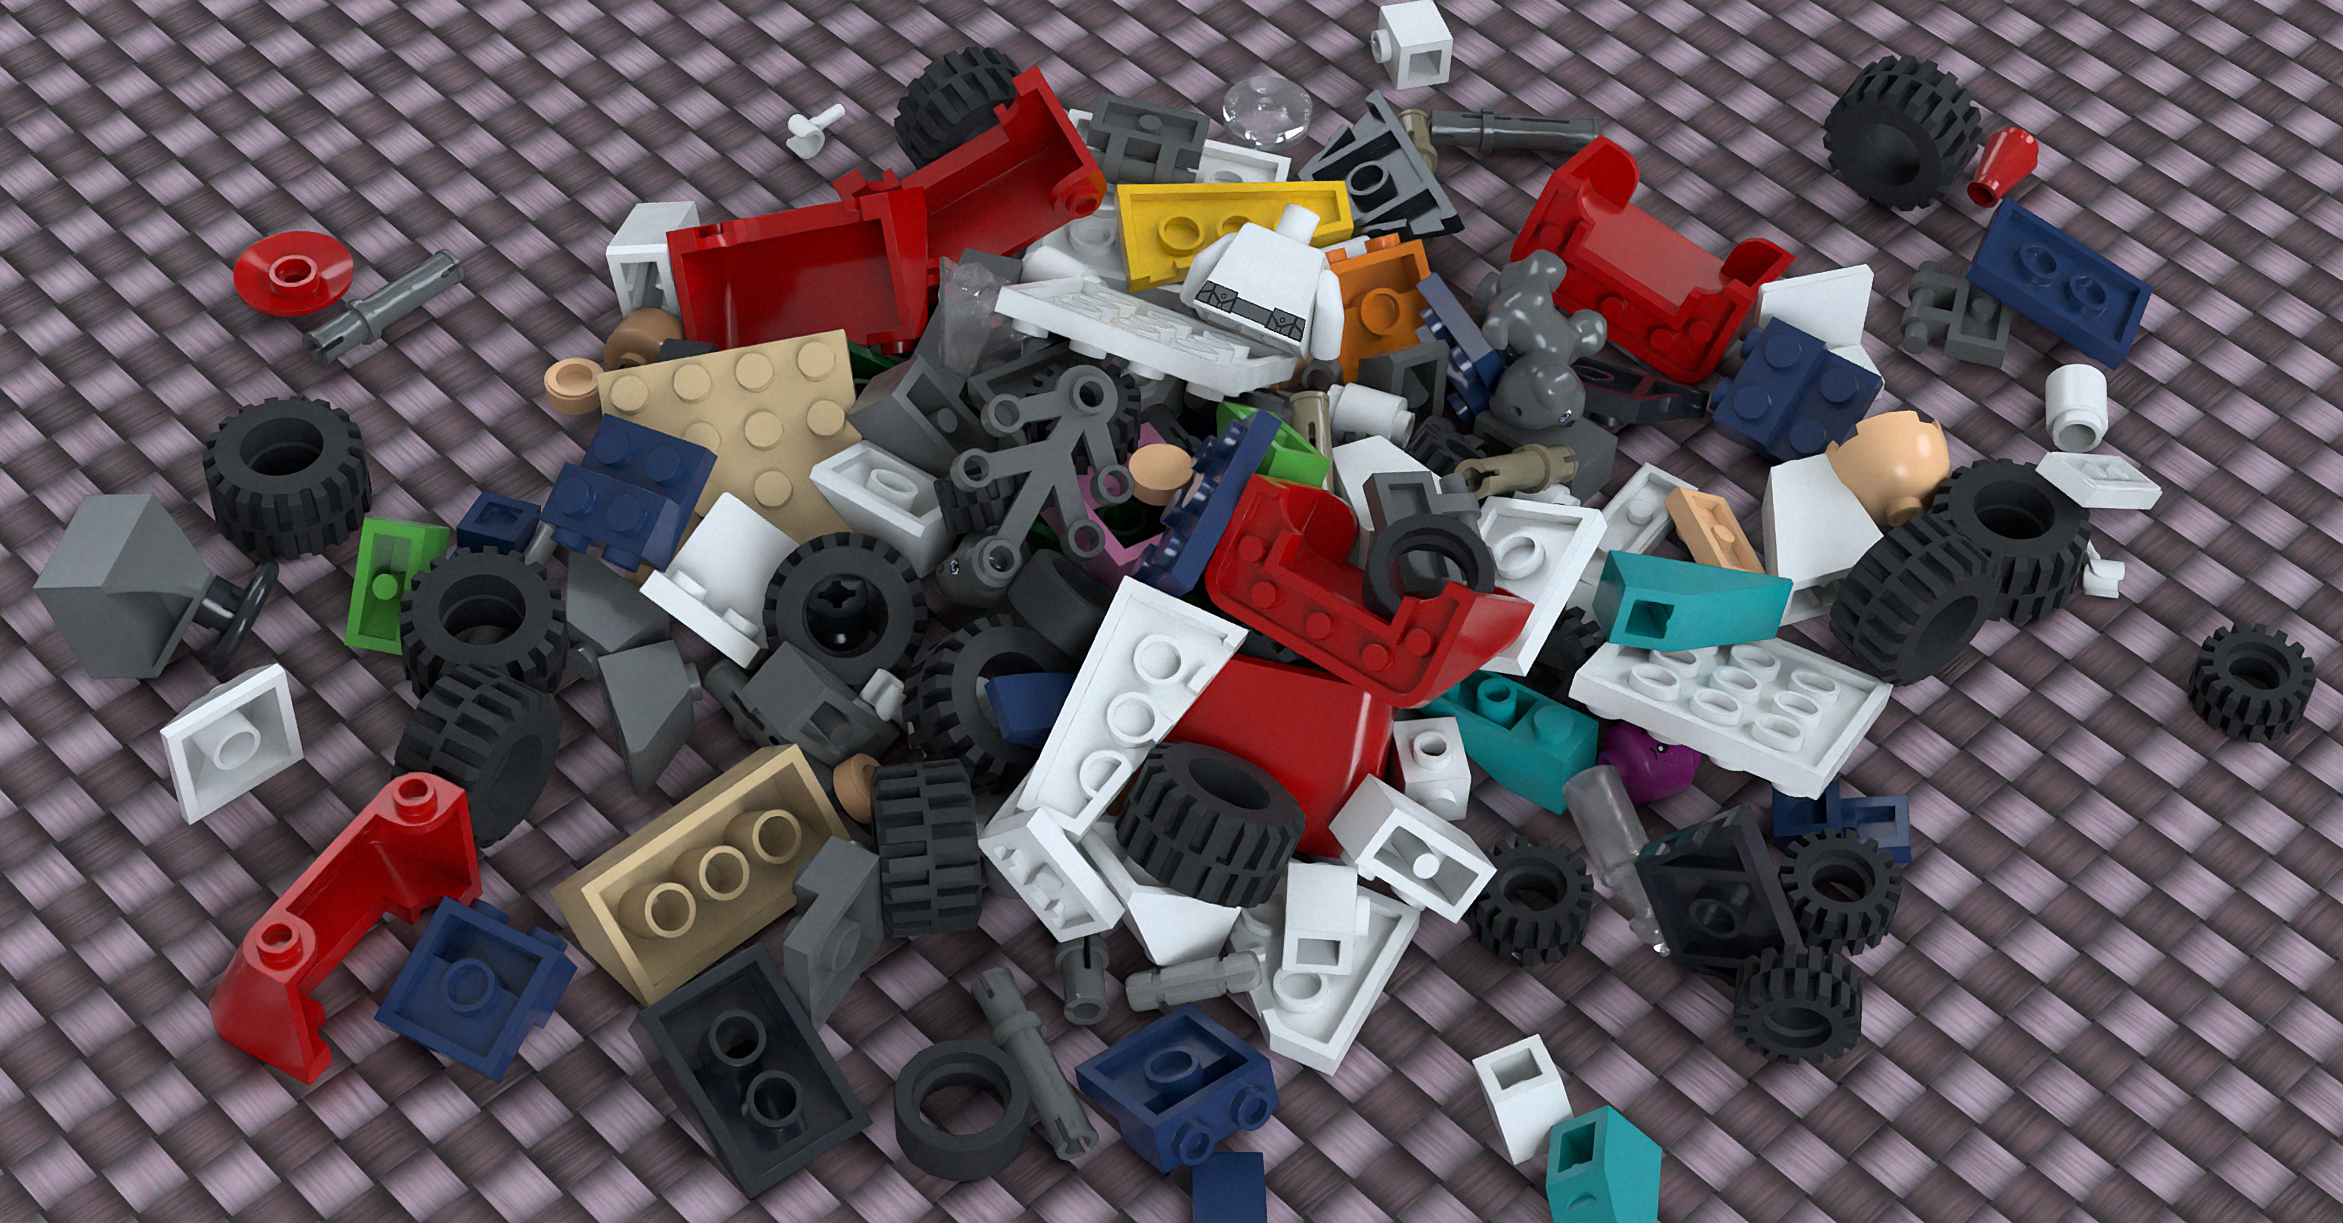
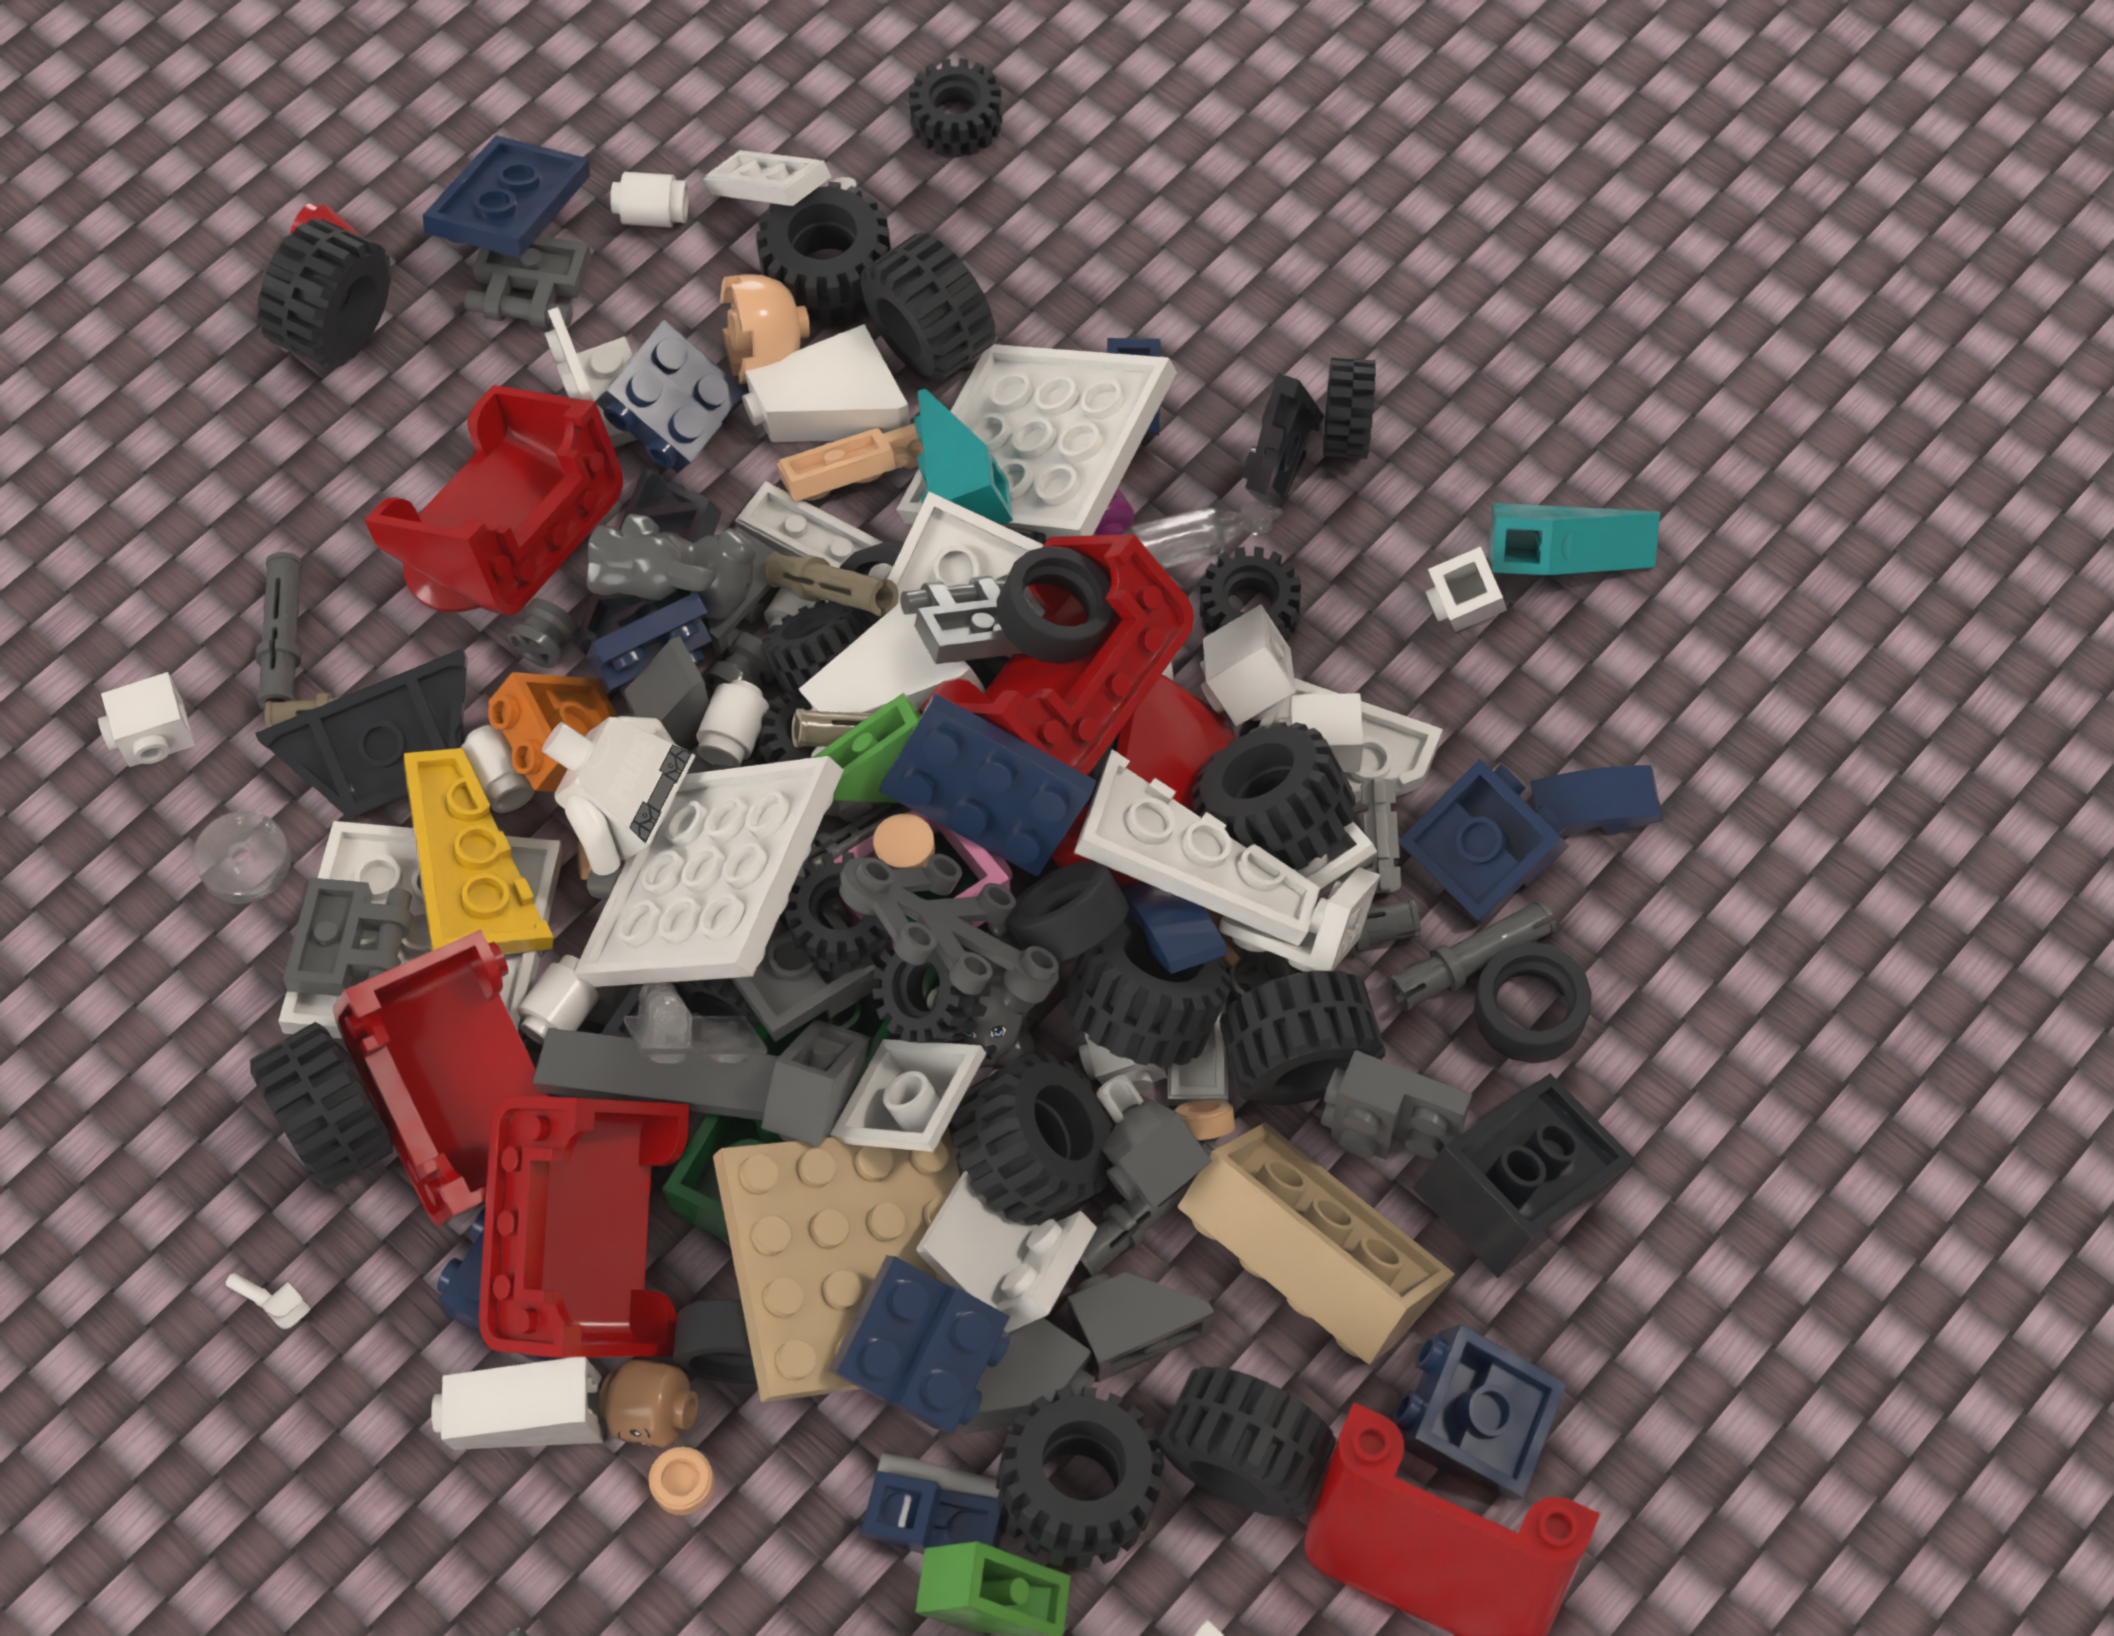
camera: 90 degrees left, 15 degrees up
black tyre [1778,828,1903,956] -> none

